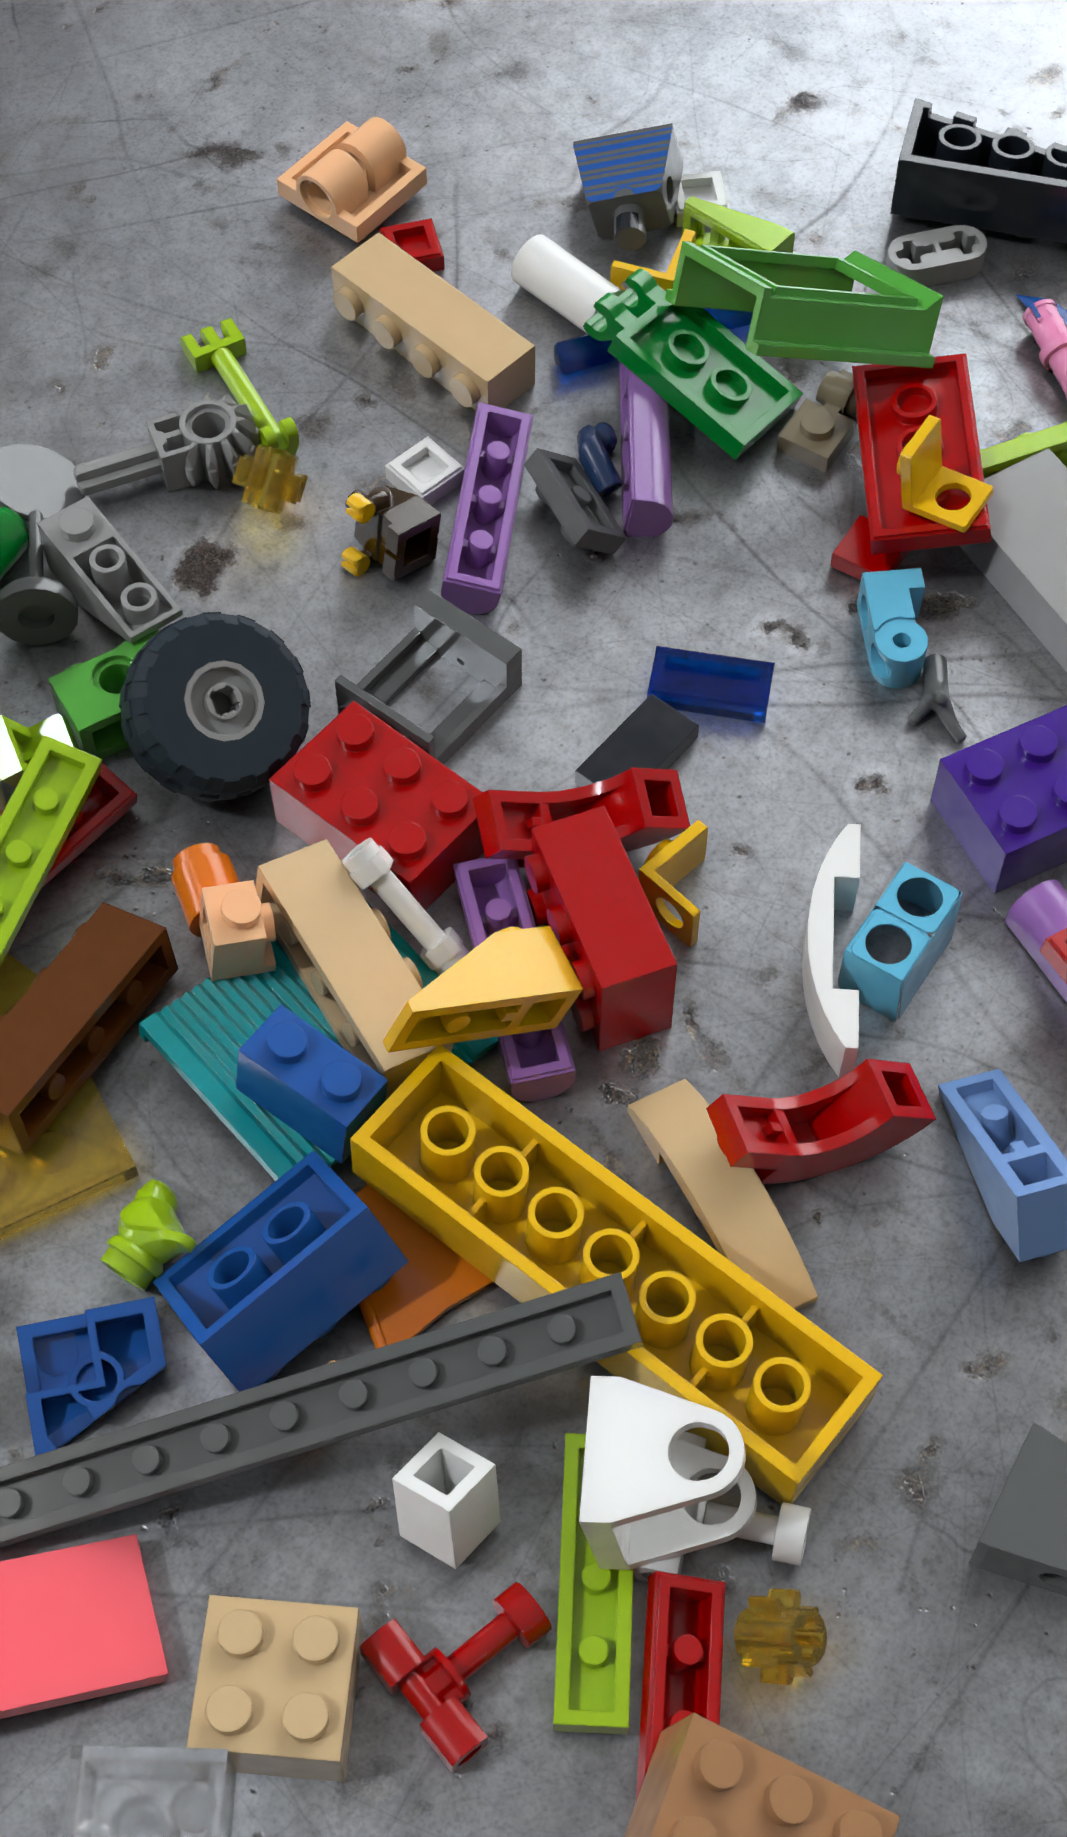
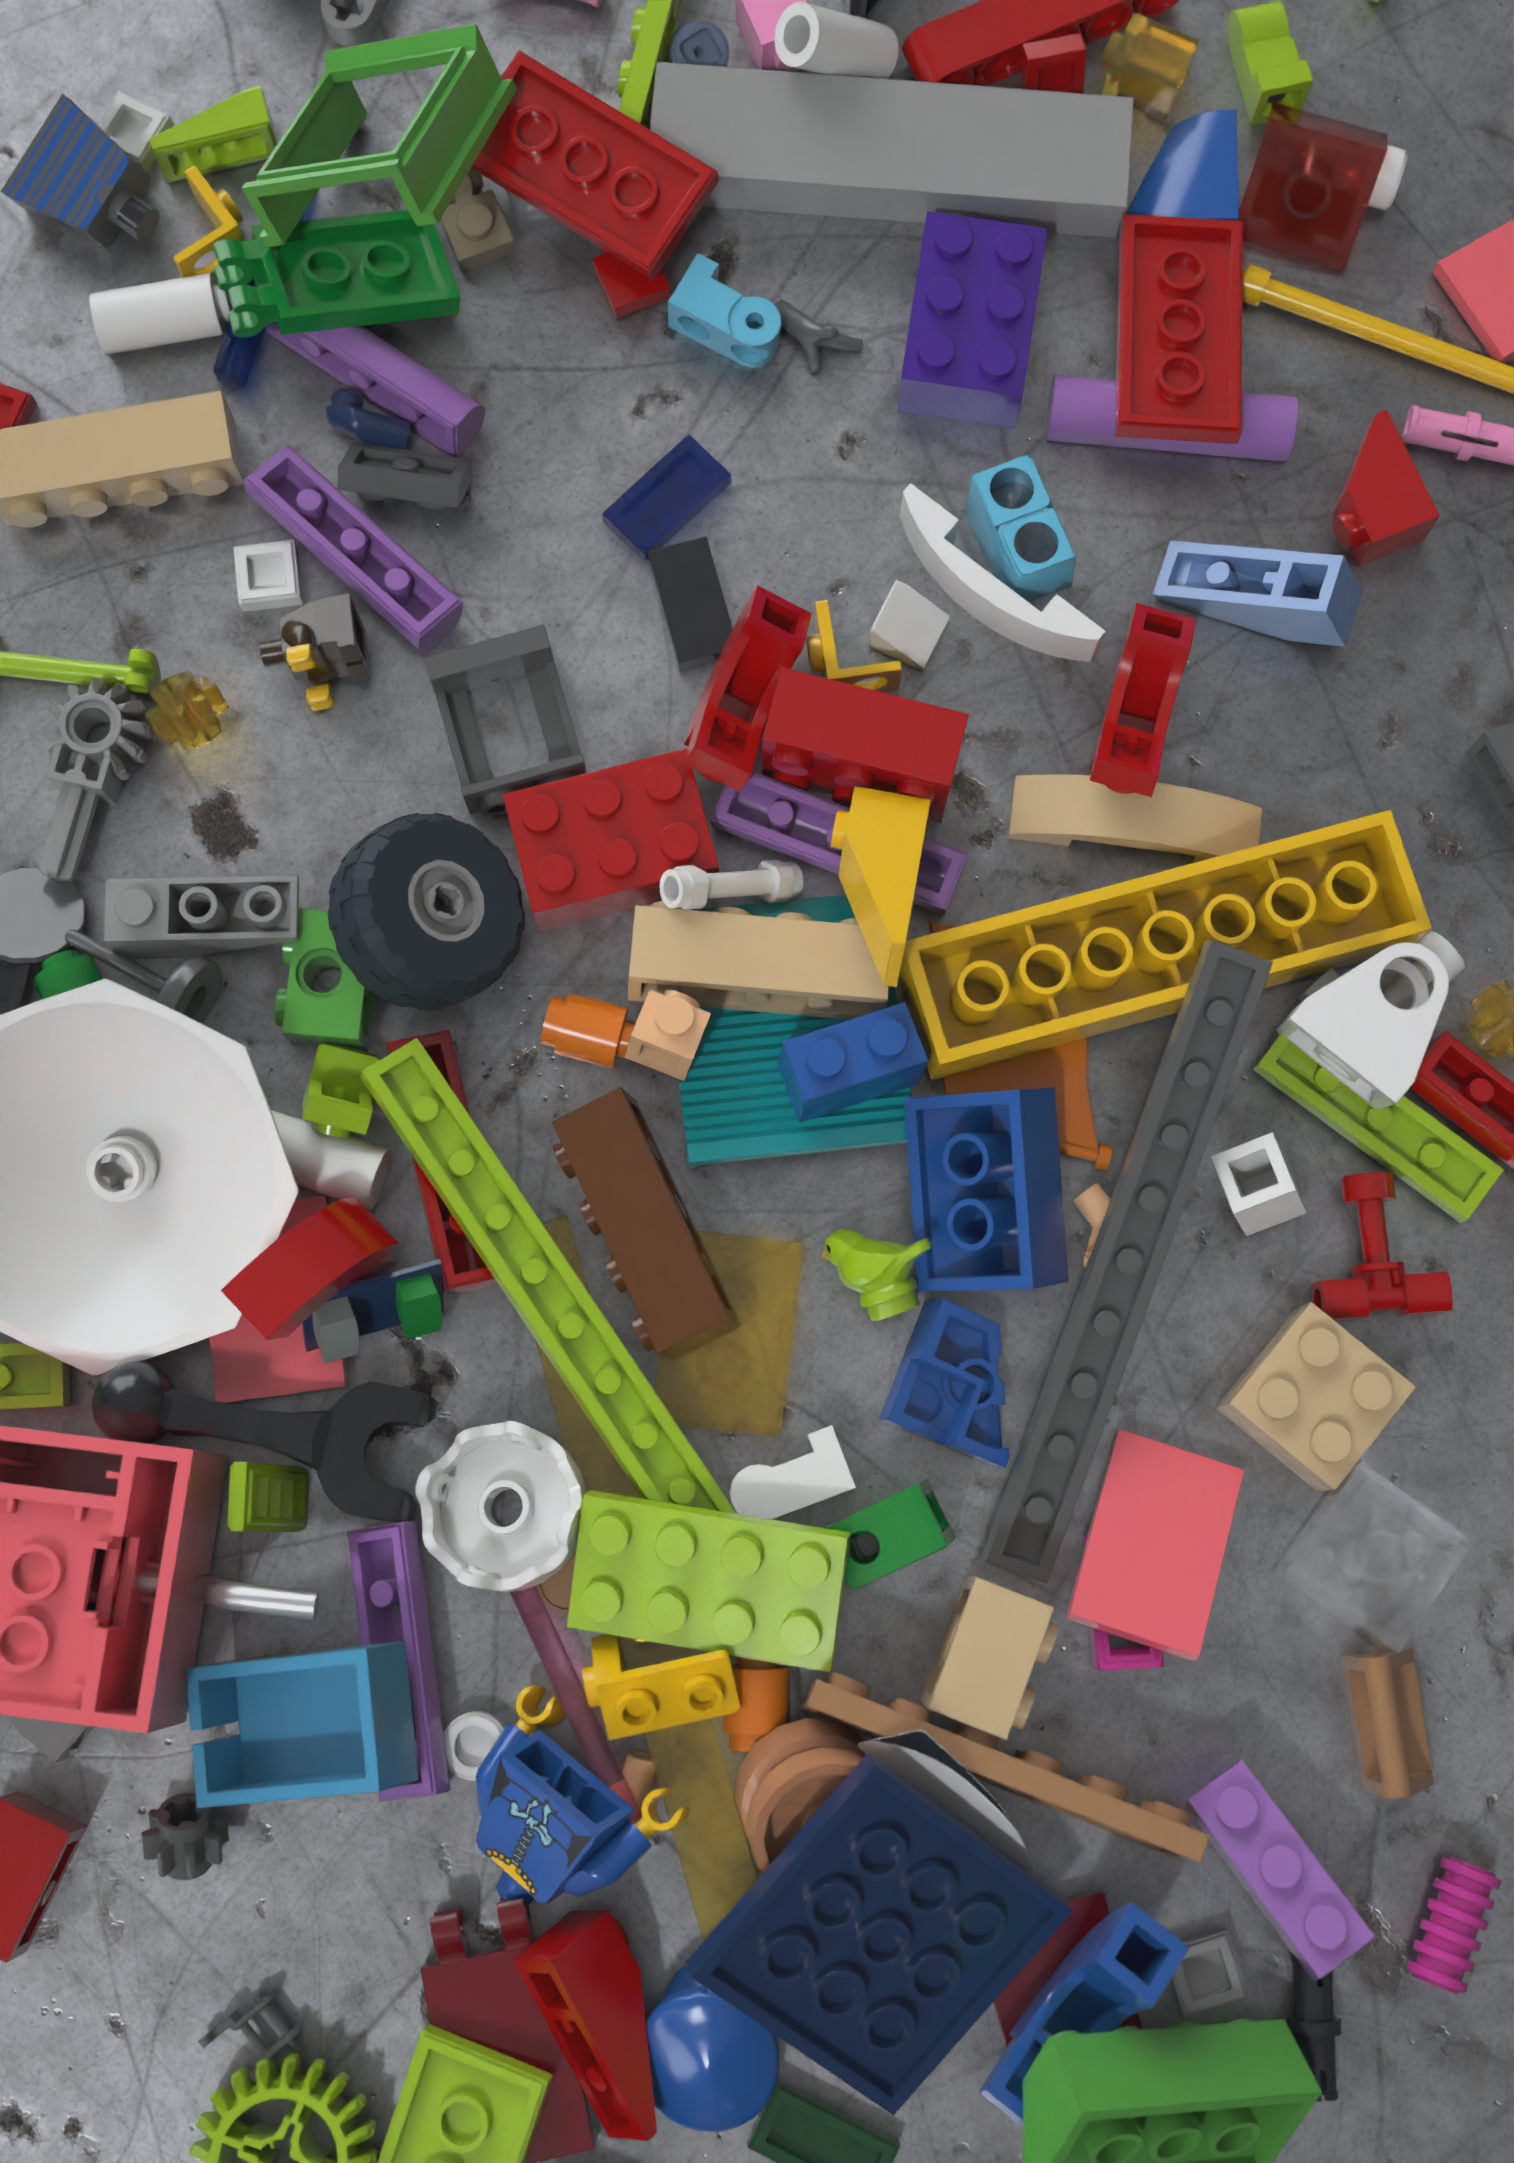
camera: 55 degrees left, 20 degrees up
yellow bracket [897,415,993,533] -> none
none -> white slope [868,580,950,671]

